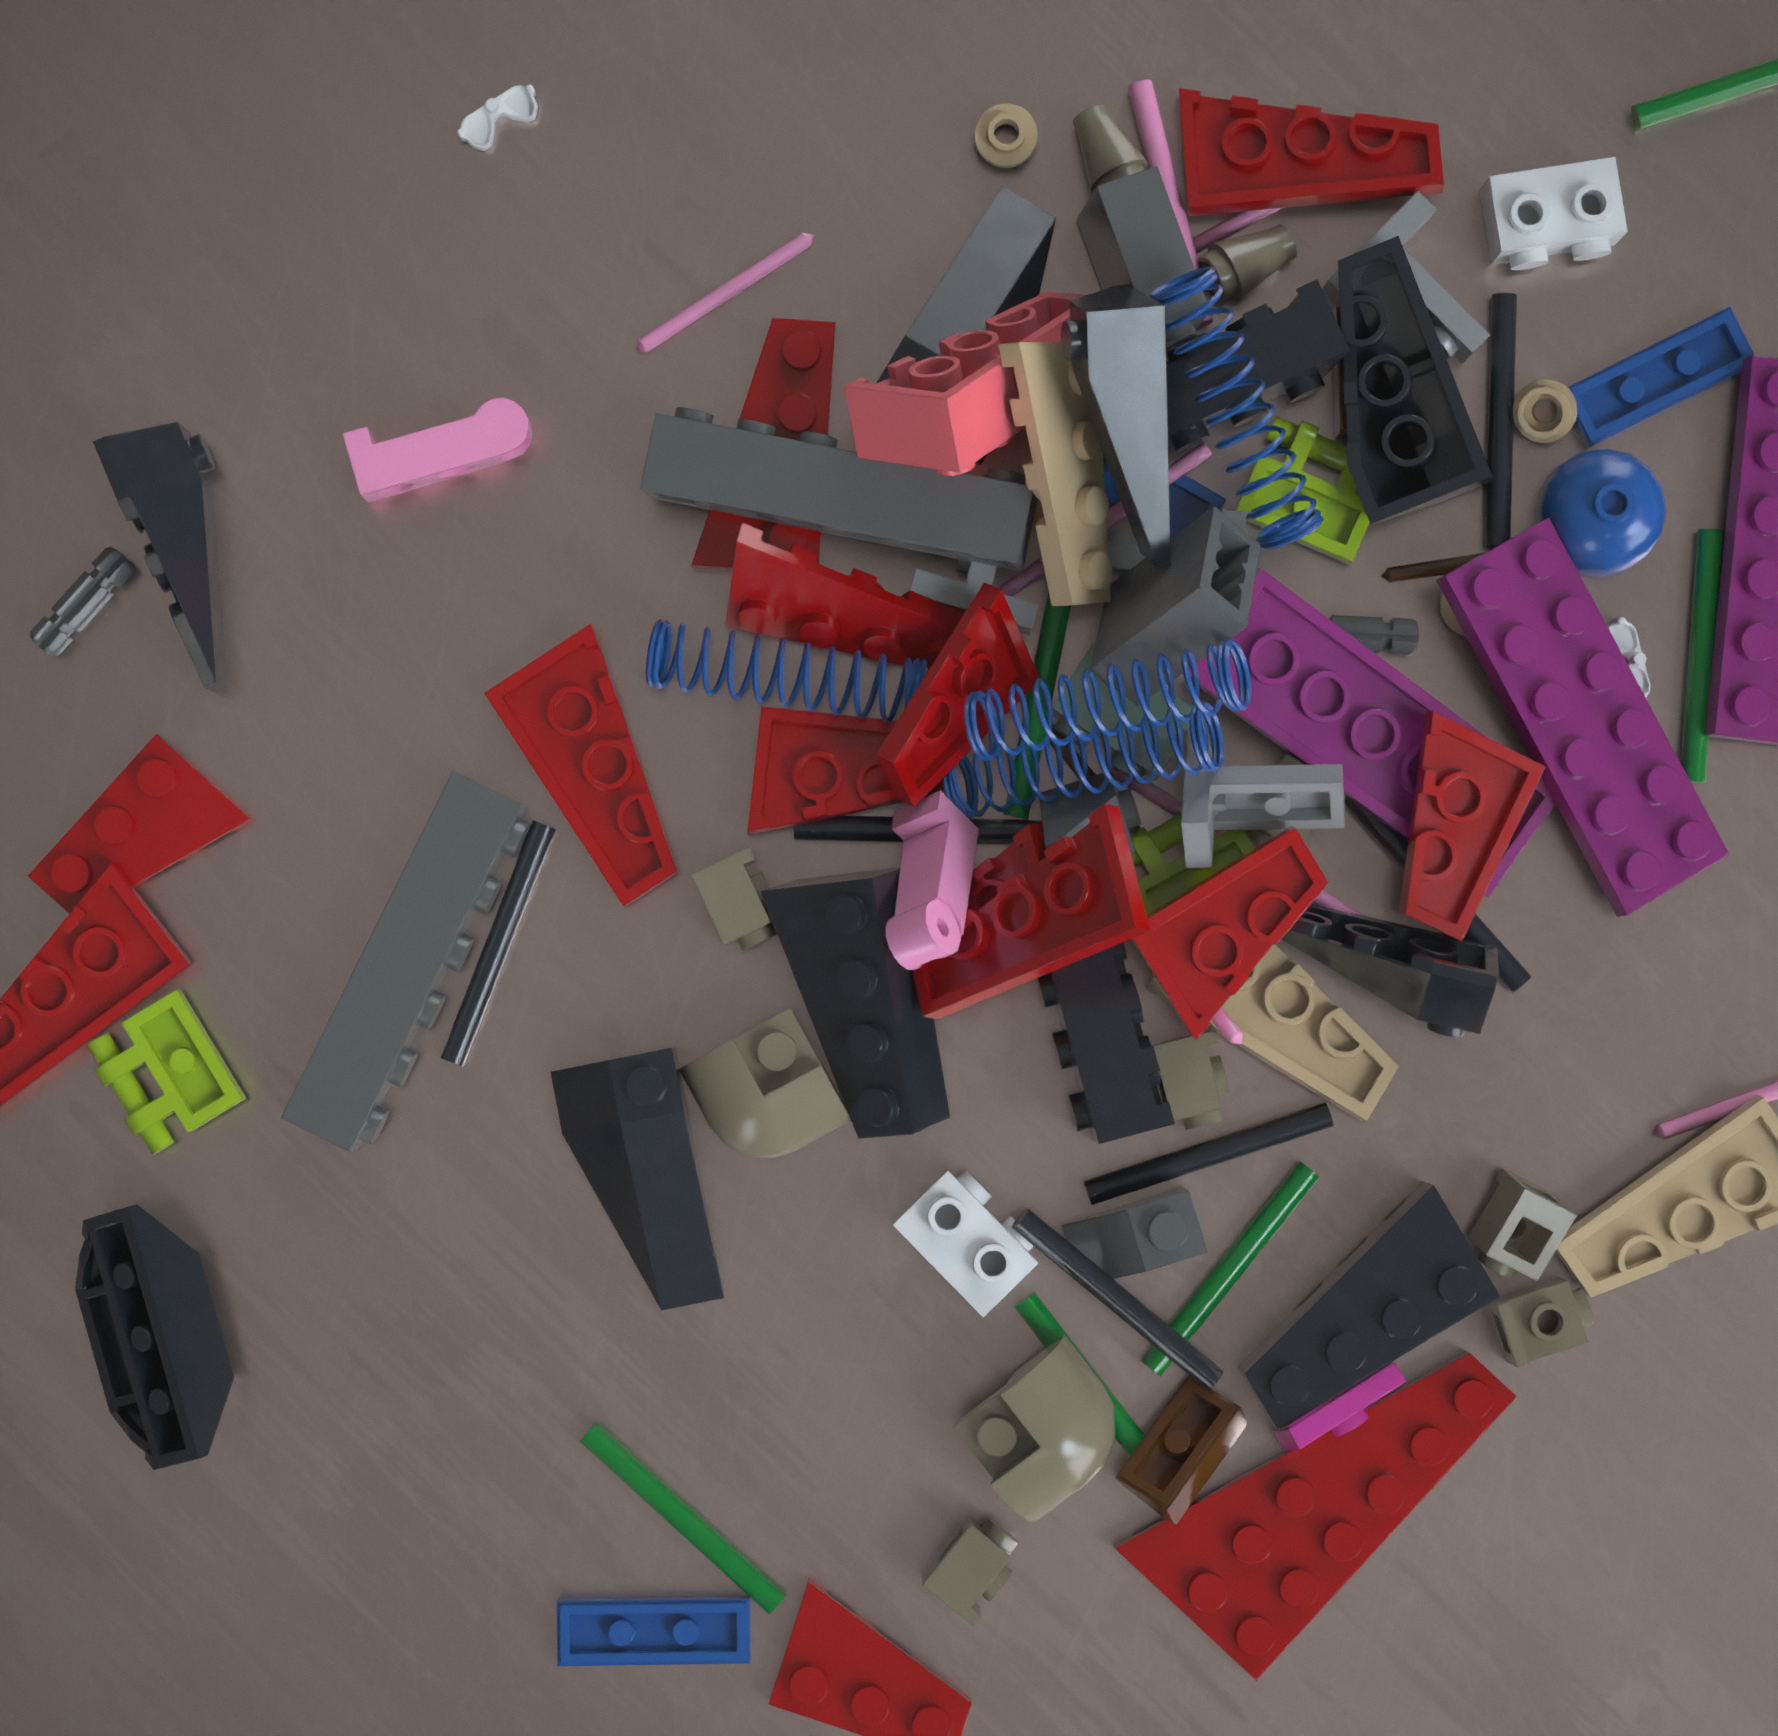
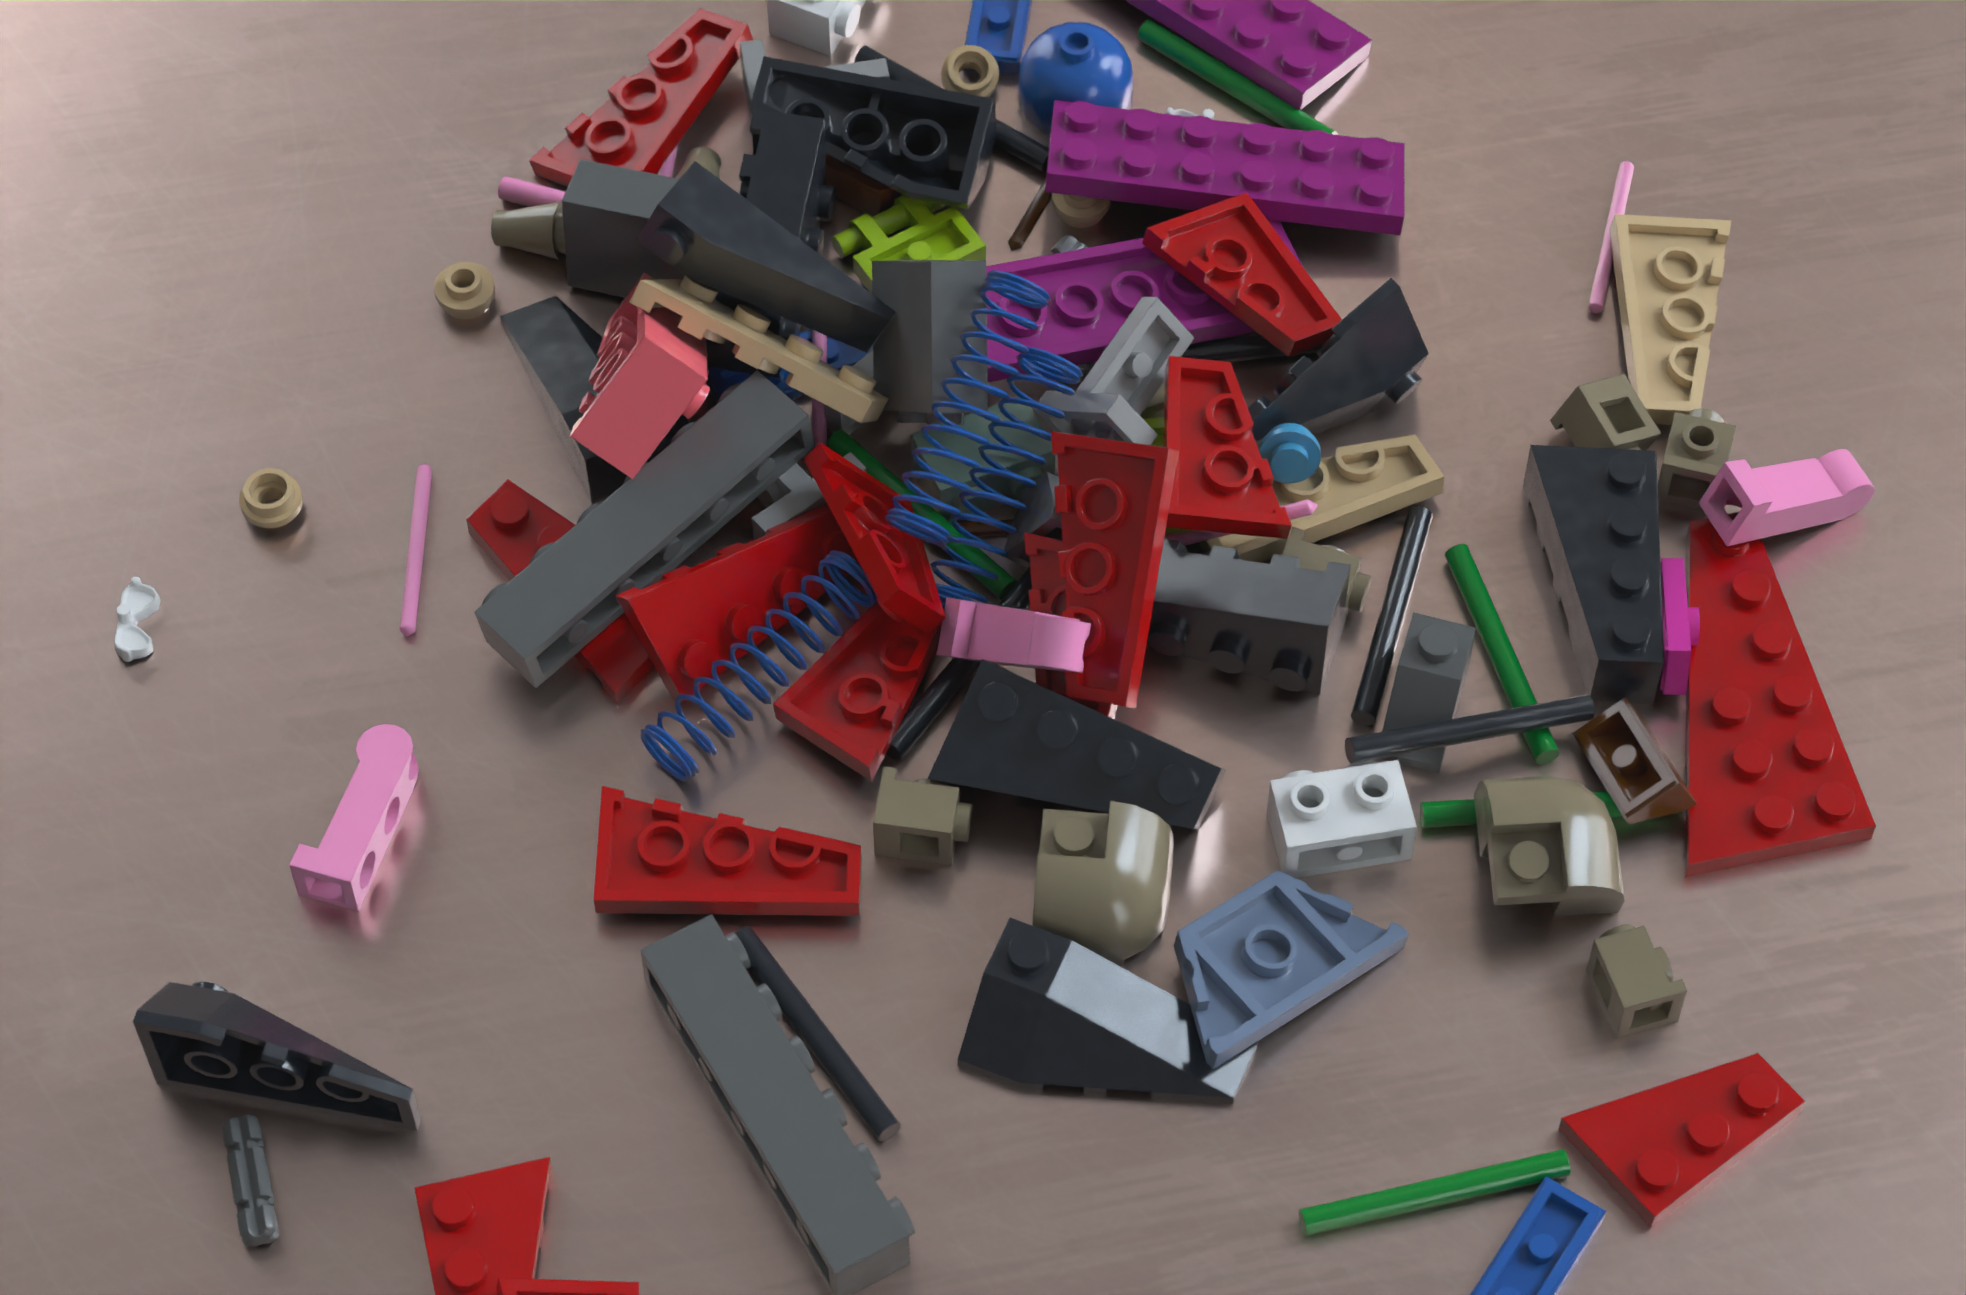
camera: 55 degrees left, 30 degrees down
blue piece [1150,266,1324,549] -> none
none -> tan plate [239,468,303,528]
none -> sand blue wing [1173,870,1409,1069]
none -> dark azure plate [1258,423,1321,483]
none -> bright pink leg [1699,449,1875,547]

